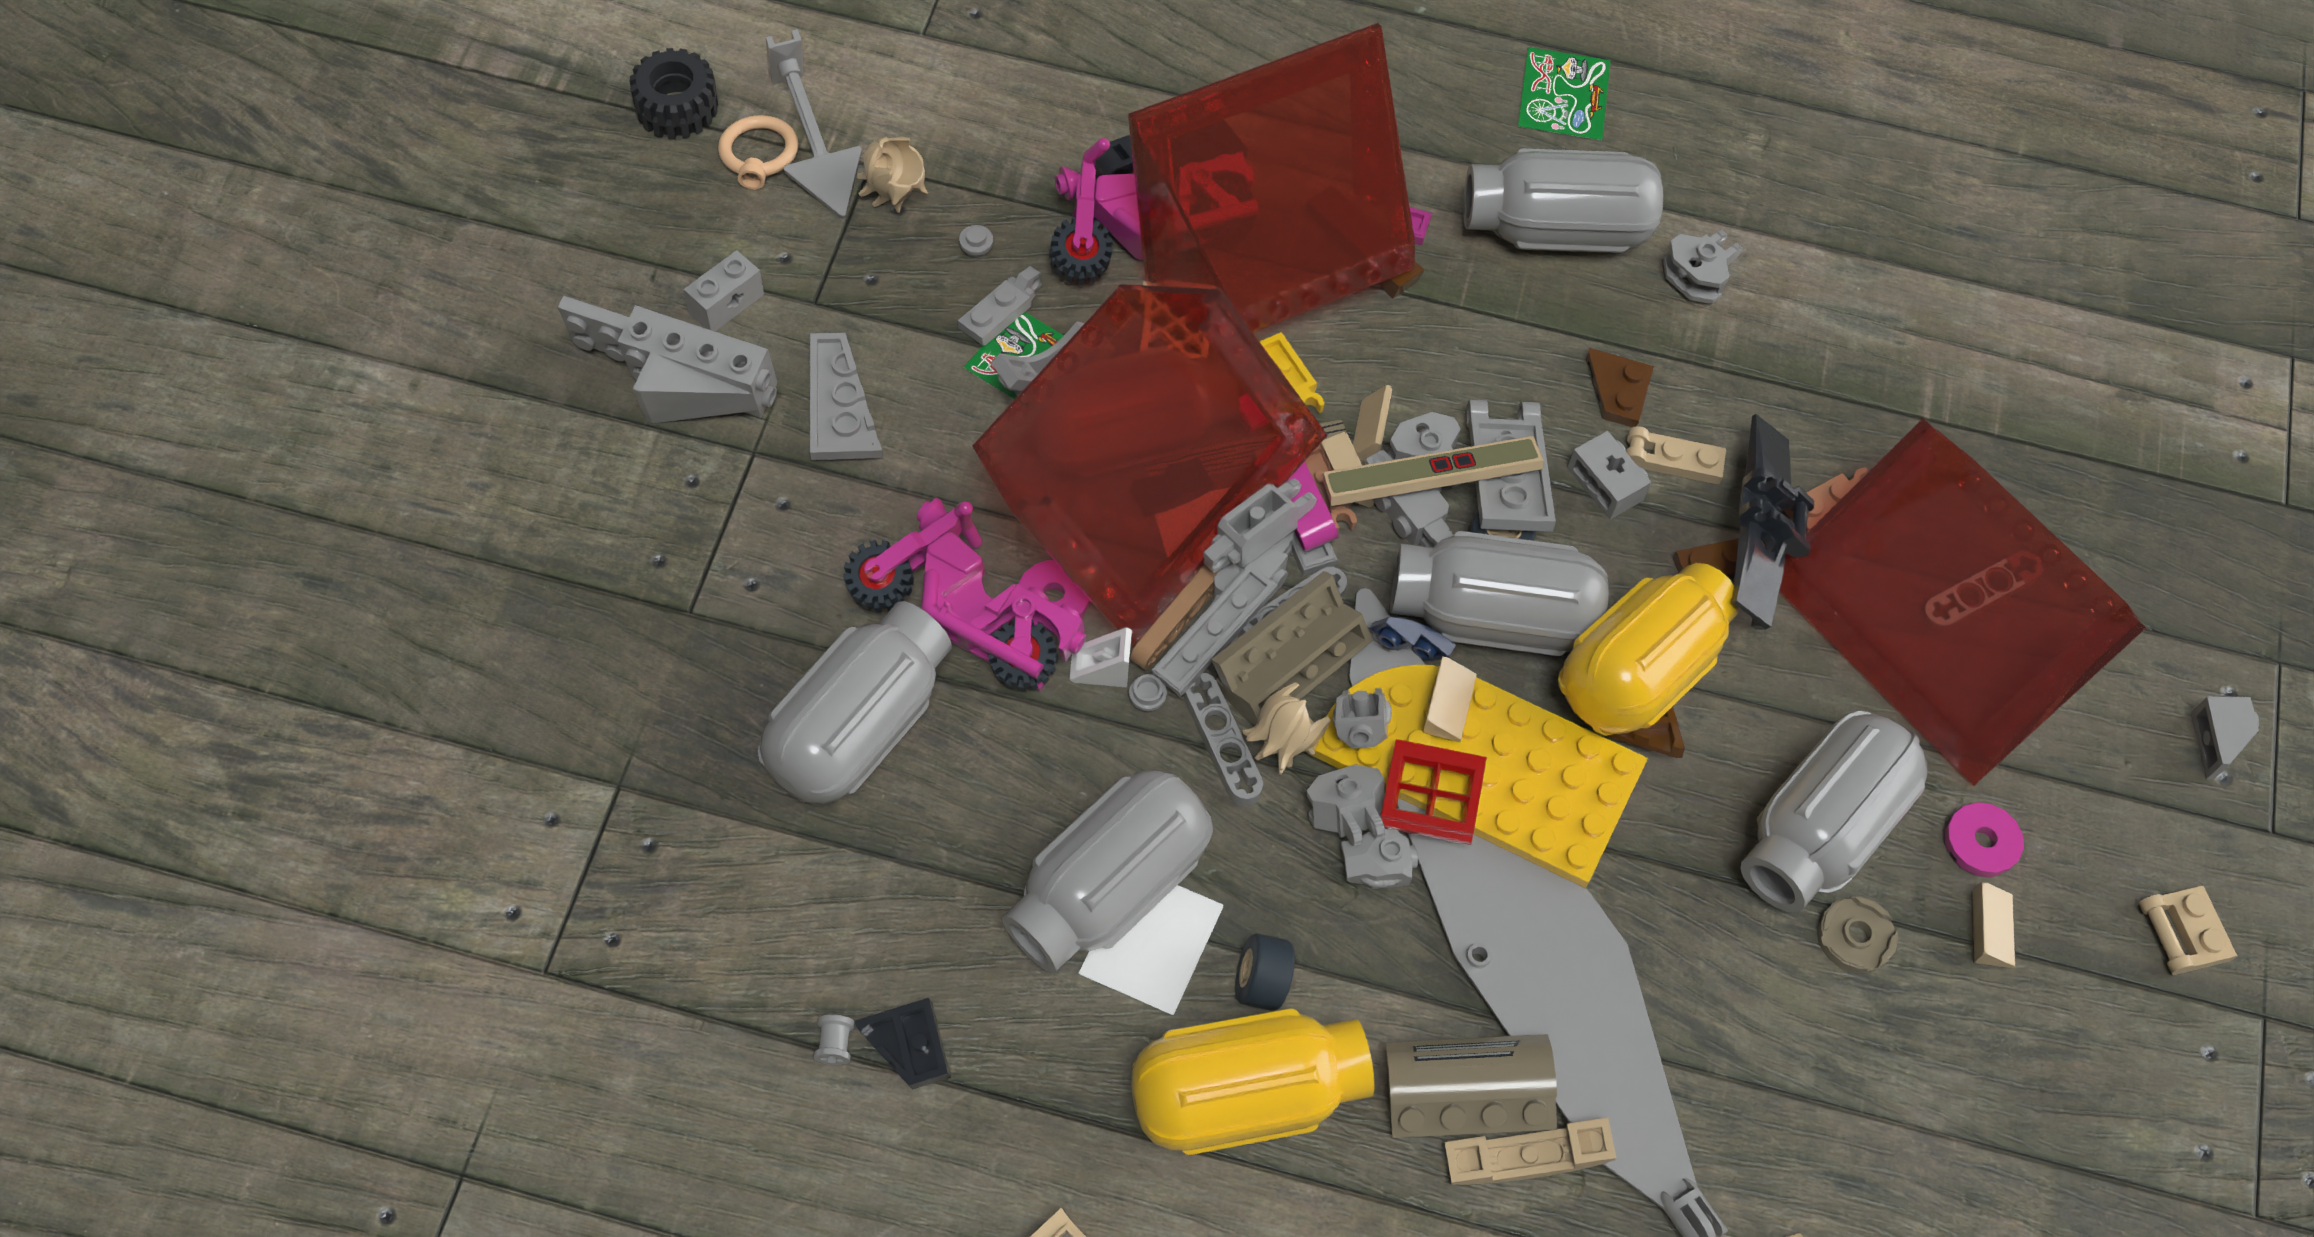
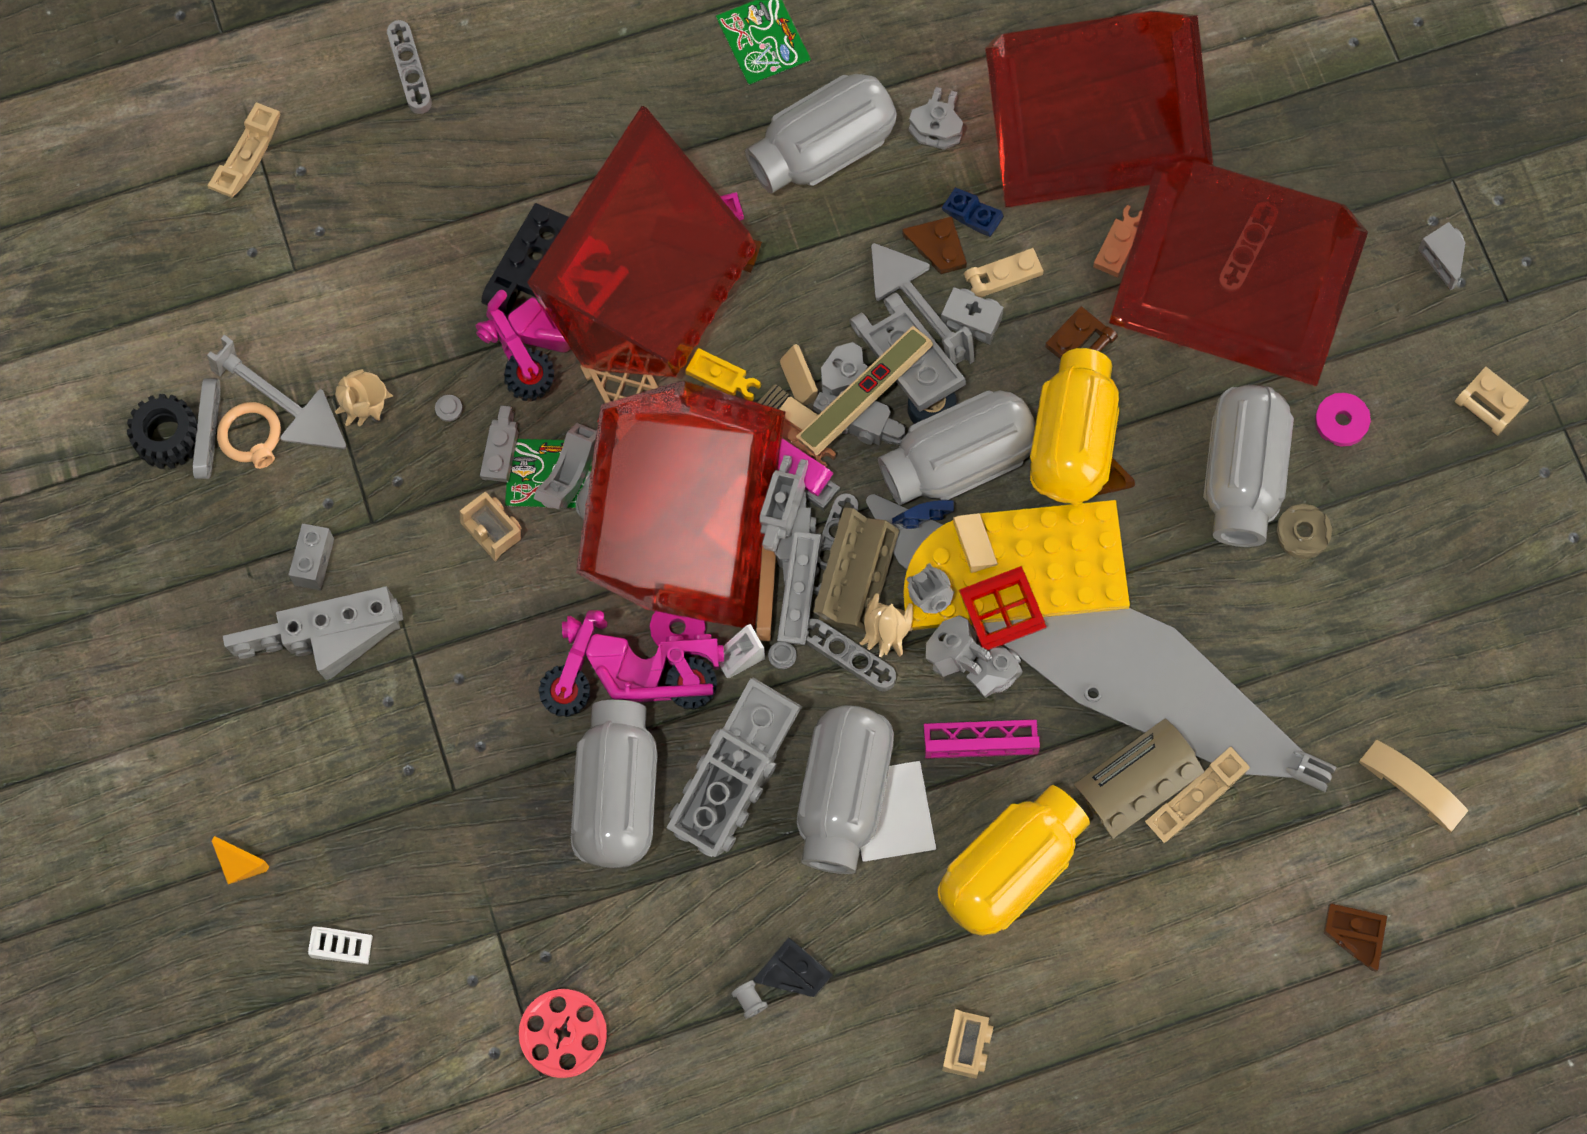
camera: 25 degrees left, 10 degrees up
light grey wing [810,333,883,460] -> none
black wheel [1235,933,1295,1011] -> none
black piece [1732,414,1814,630] -> none
tan slope [1972,882,2015,969] -> none
none -> light grey beam [193,378,221,479]
none -> light orange slope [212,836,269,884]
none -> white slope [308,926,373,964]
none -> tan window [460,491,522,562]
none -> coral wedge [519,989,607,1078]
none -> light grey wedge [667,678,802,857]
none -> light grey piece [871,243,975,367]
none -> dark pink fence [924,720,1040,759]
none -> dark blue slope [942,187,1004,237]
none -> clear red windscreen [985,10,1214,207]

